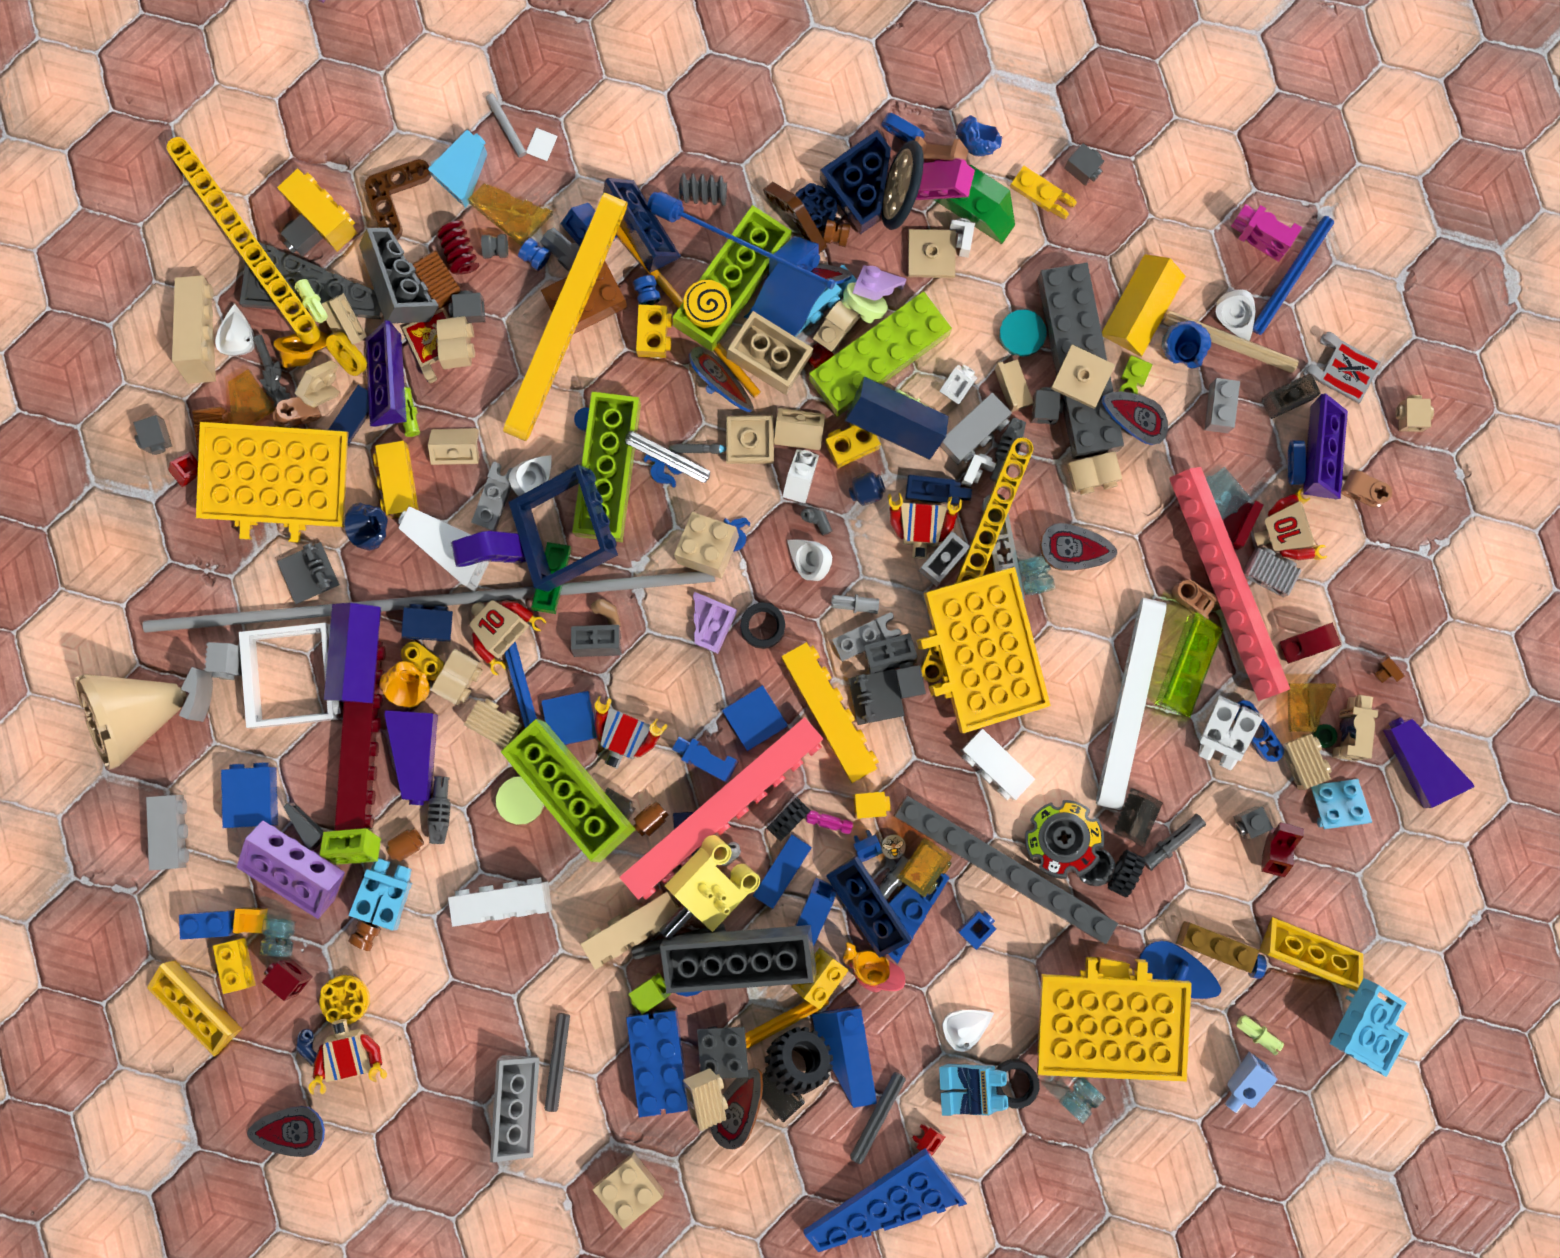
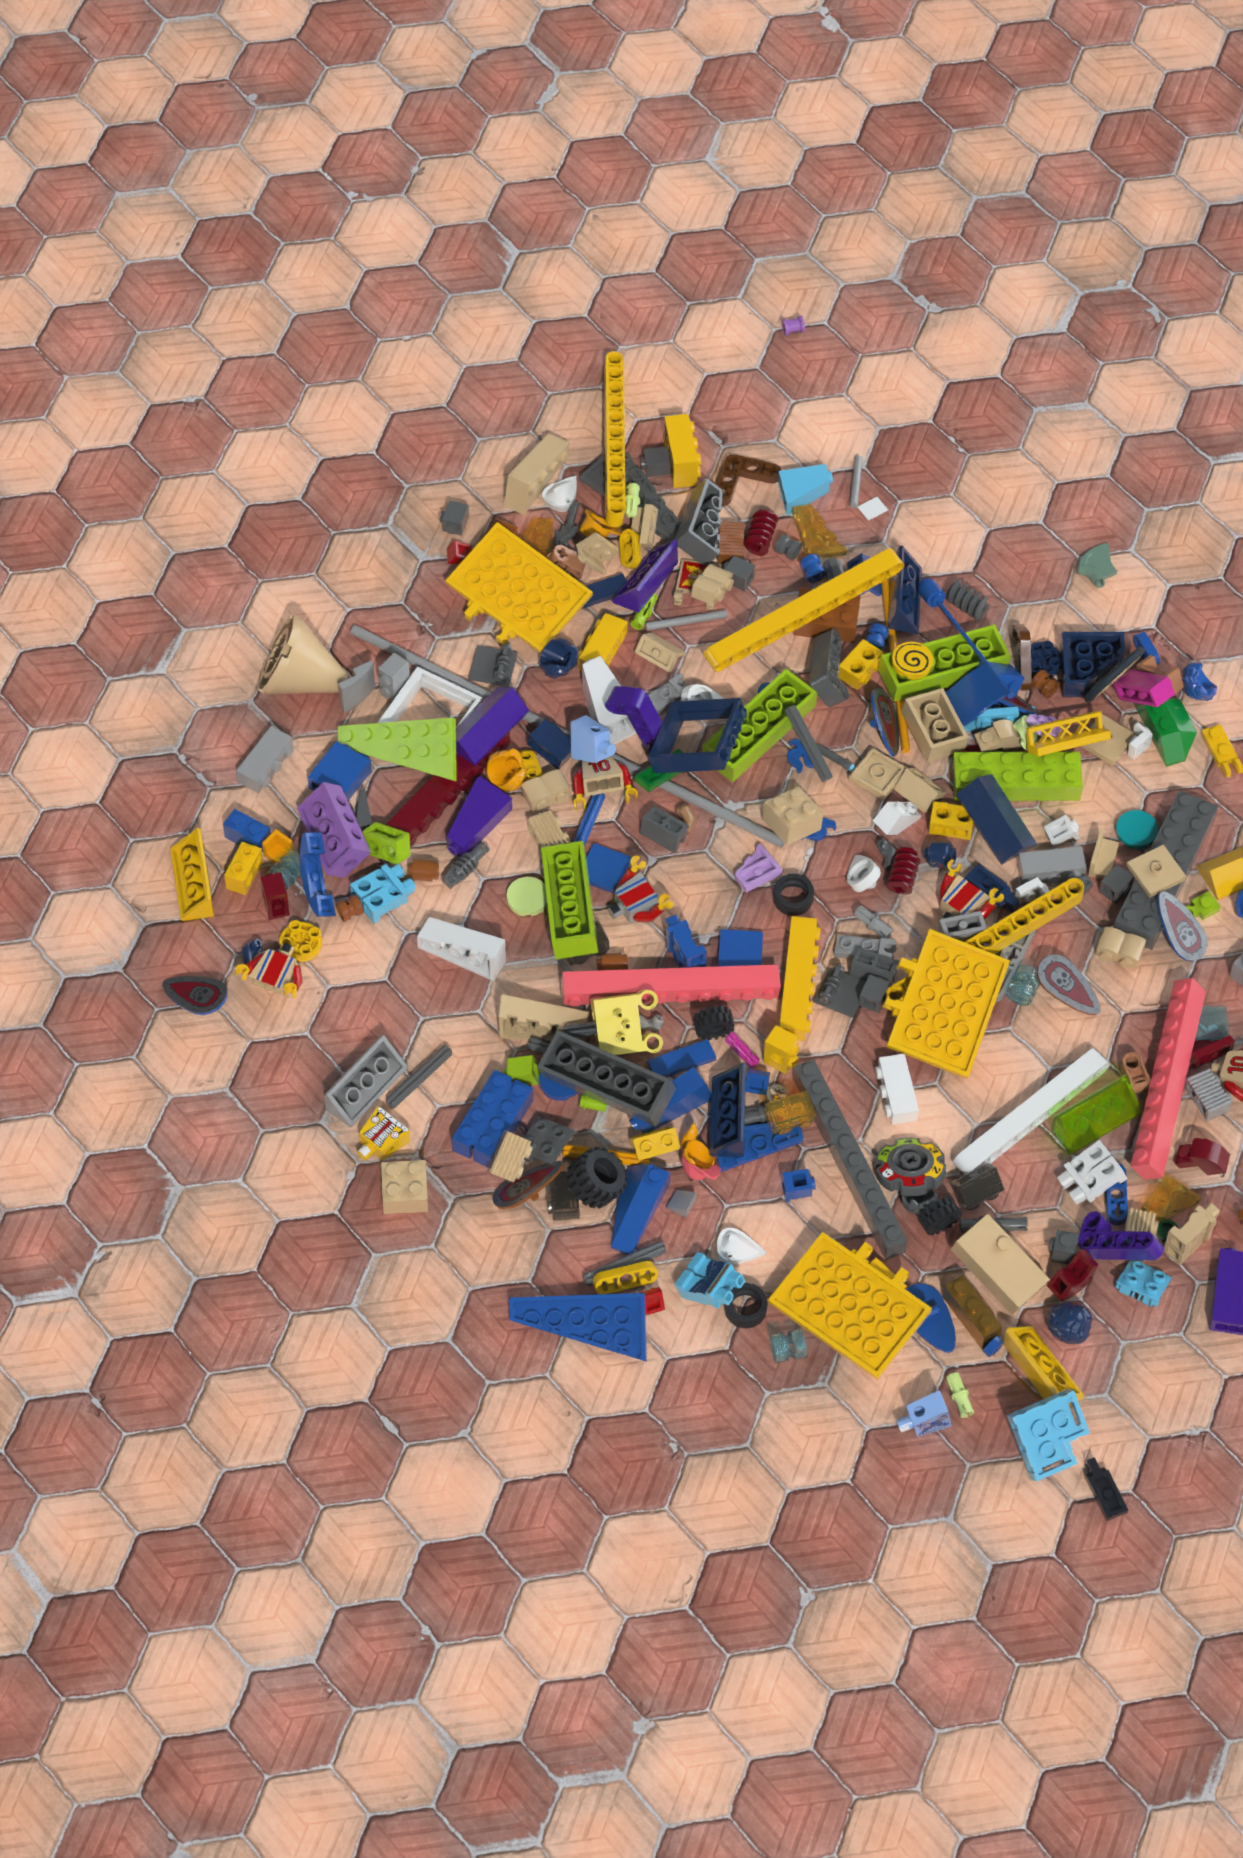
camera: 35 degrees right, 25 degrees down
none -> blue slope [300,833,336,917]
none -> lime wing [338,718,456,781]
none -> torso [357,1106,411,1161]
none -> light blue torso [571,715,616,763]
none -> yellow beam [593,1261,658,1294]
none -> light grey bar [645,610,727,631]
none -> light grey slope [667,1190,697,1218]
none -> dark grey beam [810,628,849,707]
none -> dark red piece [887,847,921,895]
none -> tan brick [950,1214,1050,1315]
none -> yellow fence [1026,710,1111,756]
none -> dark blue hair [1047,1302,1093,1345]
none -> sand green arm [1078,543,1118,588]
none -> dark purple beam [1078,1211,1164,1260]
none -> black hinge [1085,1457,1128,1521]

